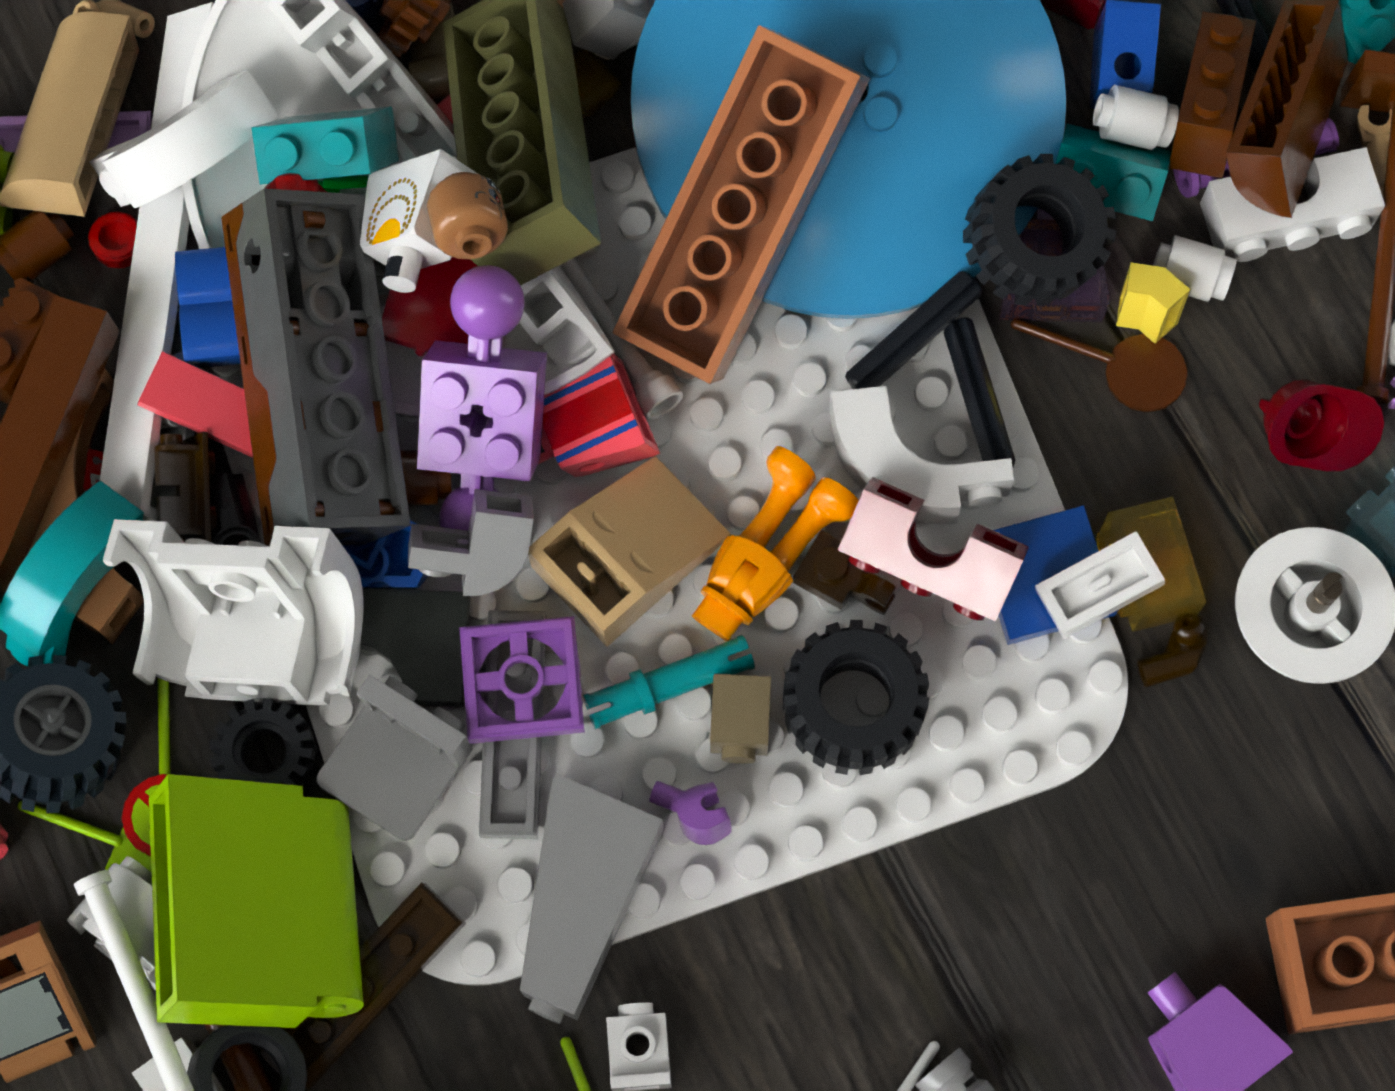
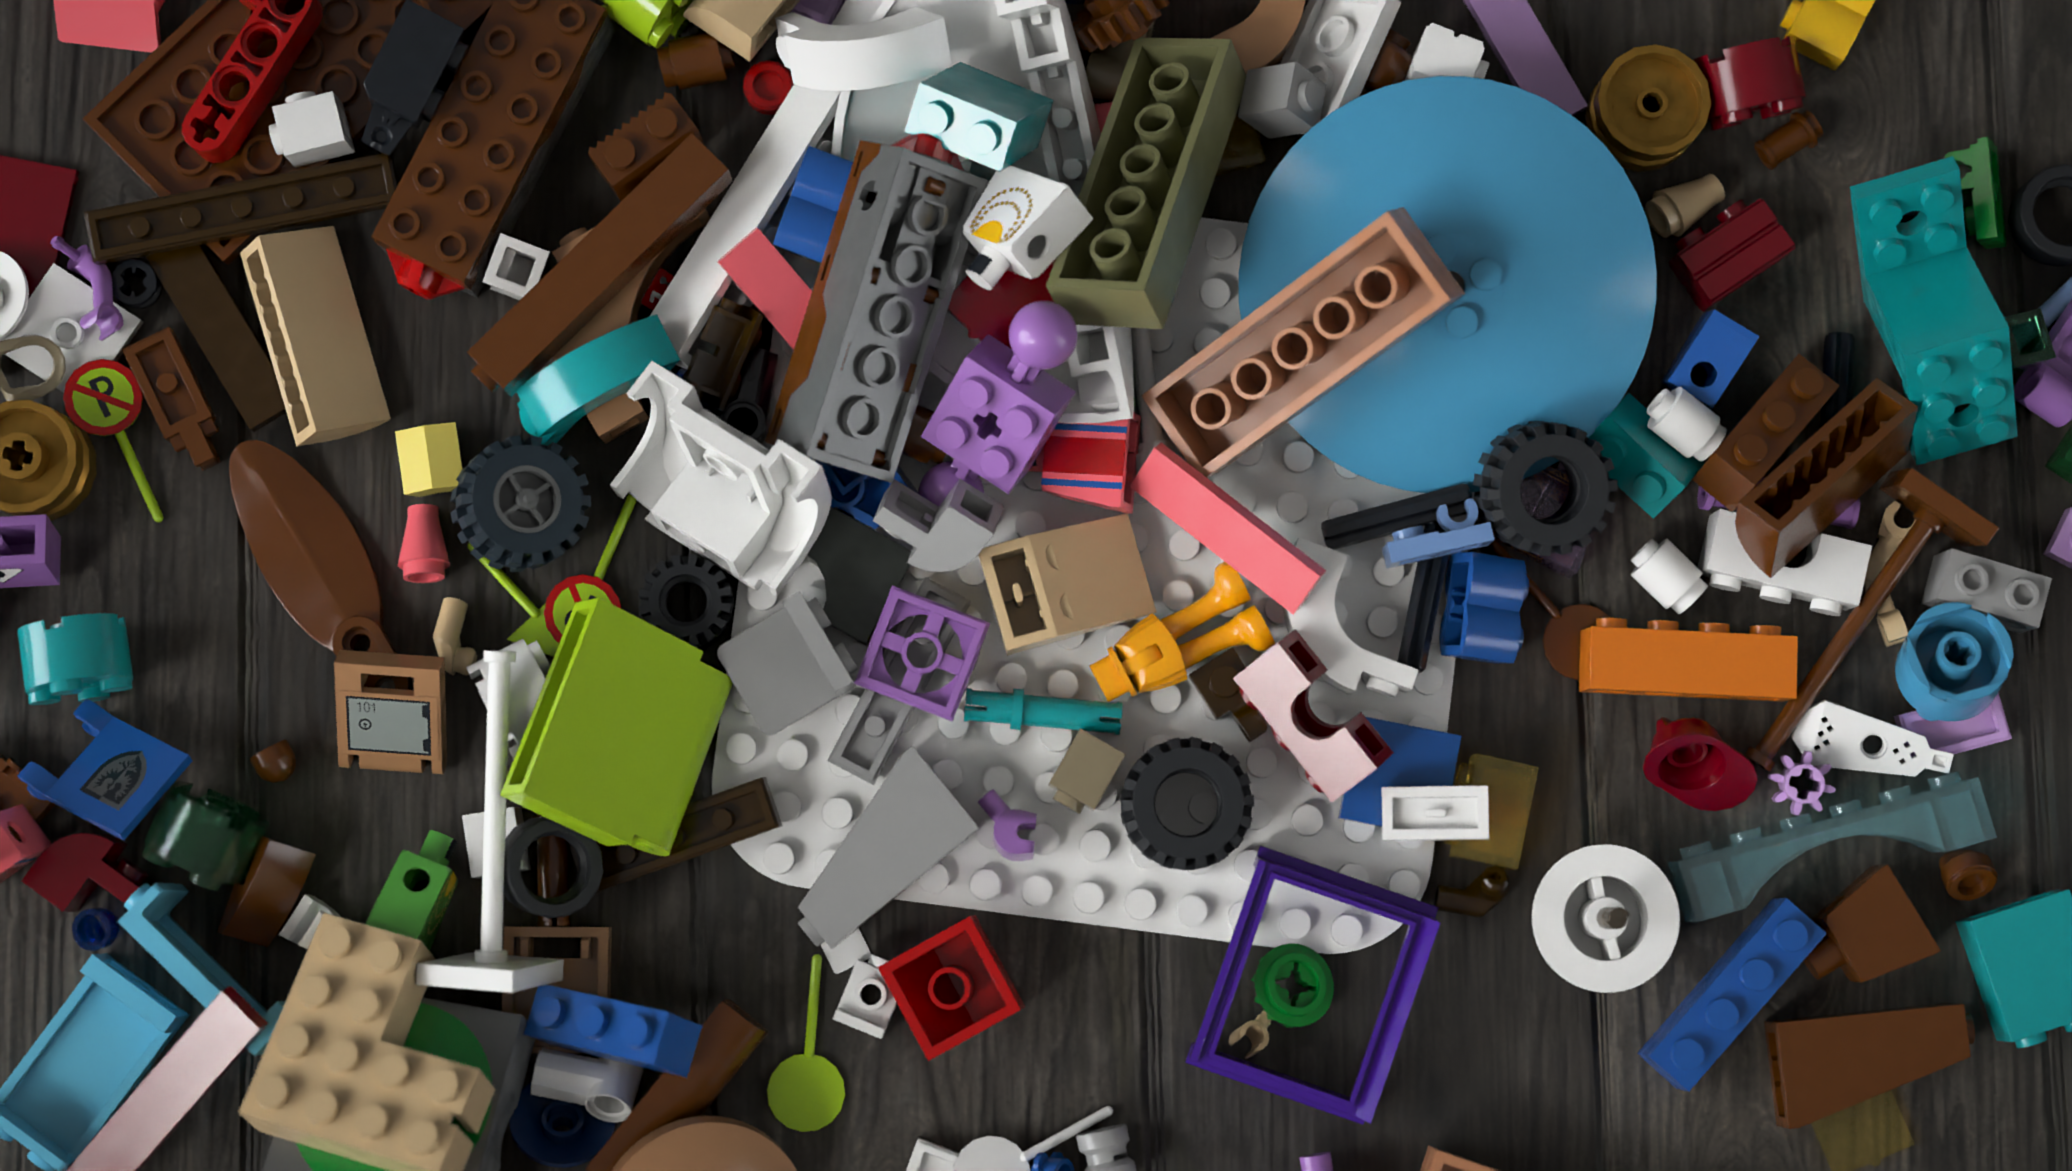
camera: 20 degrees right, 10 degrees up
medium nougat head [427,172,508,259] -> none
light yellow piece [1116,262,1191,344] -> none
none -> tan arm [433,597,477,676]
none -> white sticker [821,928,871,974]
none -> red slope [878,915,1025,1061]
none -> coral tile [1129,442,1326,614]
none -> dark purple piece [1185,845,1440,1125]
none -> tan hand [1229,997,1289,1059]
none -> green gear [1251,943,1334,1028]
none -> medium blue plate [1382,498,1495,569]
none -> blue brick [1439,552,1529,663]
none -> orange brick [1579,618,1798,702]

